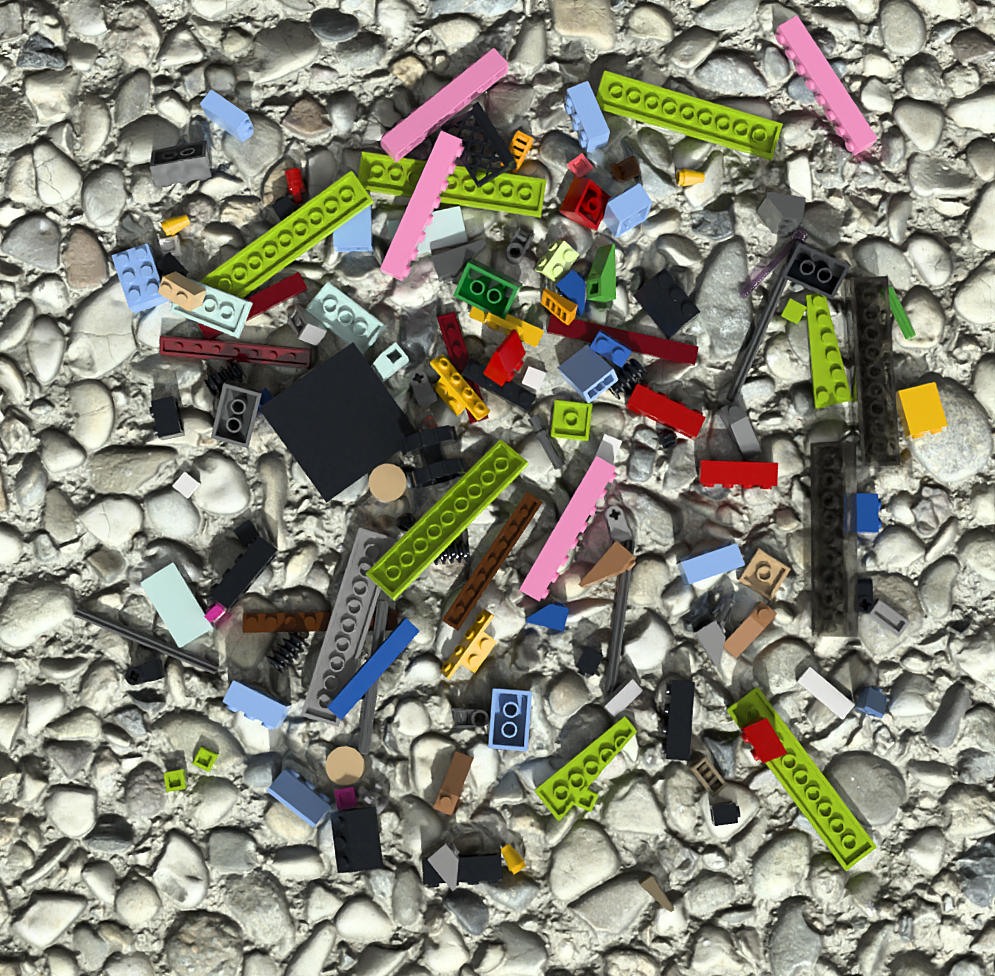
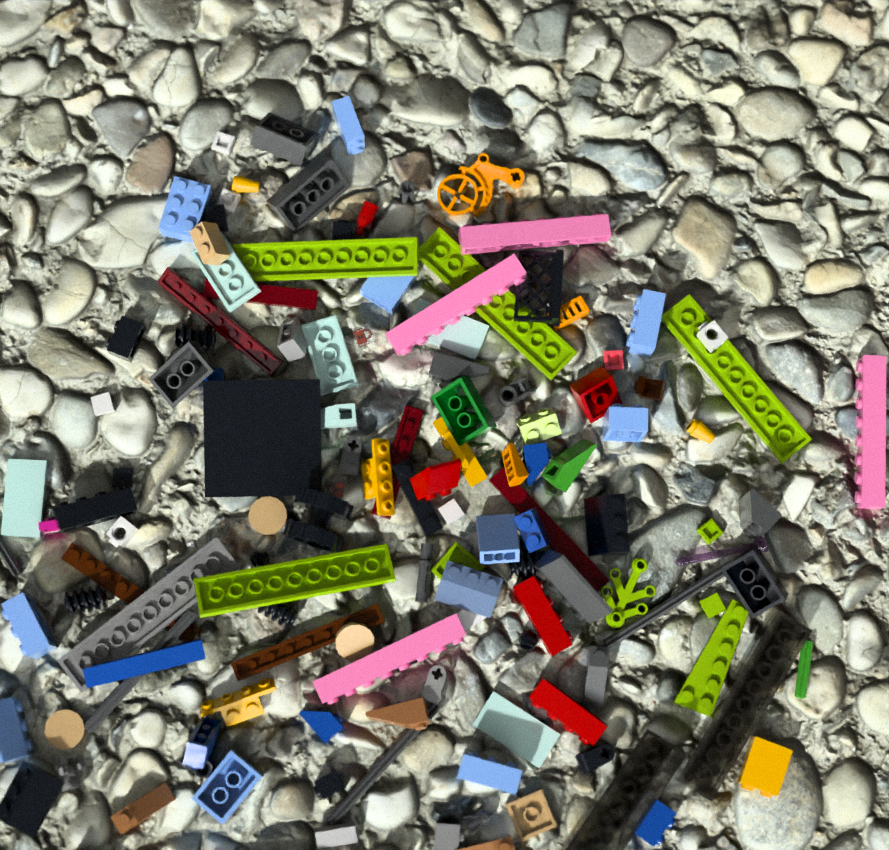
camera: 30 degrees right, 5 degrees down
dark pink plate [334,786,358,810] -> none
none -> white brick [106,516,139,548]
none -> blue brick [183,717,221,769]
none -> white tile [211,131,236,155]
none -> dark grey slope [266,154,351,234]
none -> tan tile [335,622,374,661]
none -> clear tile [351,323,376,348]
none -> dark grey piece [397,180,416,204]
none -> sand blue slope [435,560,503,618]
none -> light orange piece [437,153,524,218]
none -> light aqua tile [472,691,560,769]
none -> dark grey slope [533,549,613,624]
none -> black piece [575,743,615,775]
none -> lime plant [600,557,656,628]
none -> white brick [696,320,728,353]
none -> lime tile [696,518,724,545]

